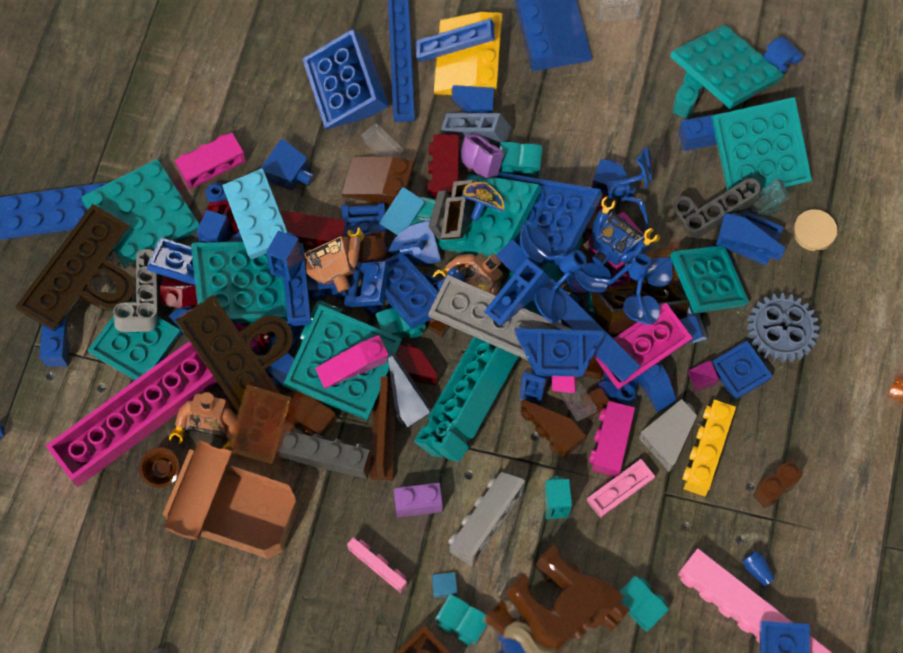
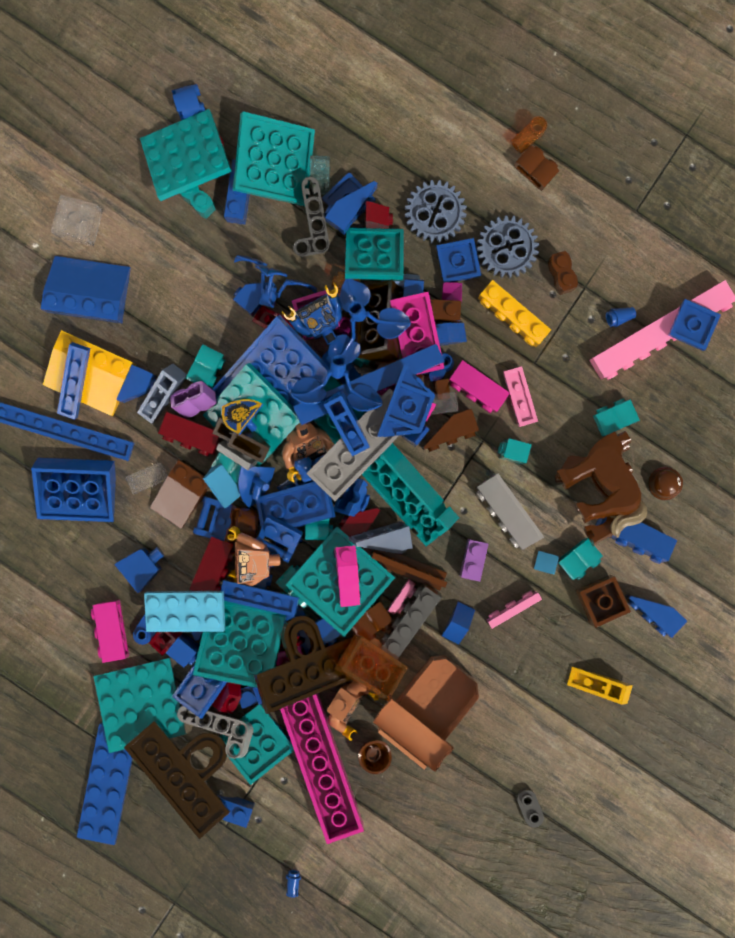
camera: 75 degrees left, 20 degrees up
blue brick [266,231,303,282] -> none
light grey slope [639,399,697,472] -> none
tan tile [793,209,837,251] -> none
none -> blue cylinder [334,478,370,517]
none -> dark red slope [366,201,393,229]
none -> bright pink plate [387,579,416,615]
none -> reddish brown brick [430,299,461,323]
none -> blue slope [441,602,475,644]
none -> sand blue gear [476,215,539,279]
none -> reddish brown brick [514,145,559,191]

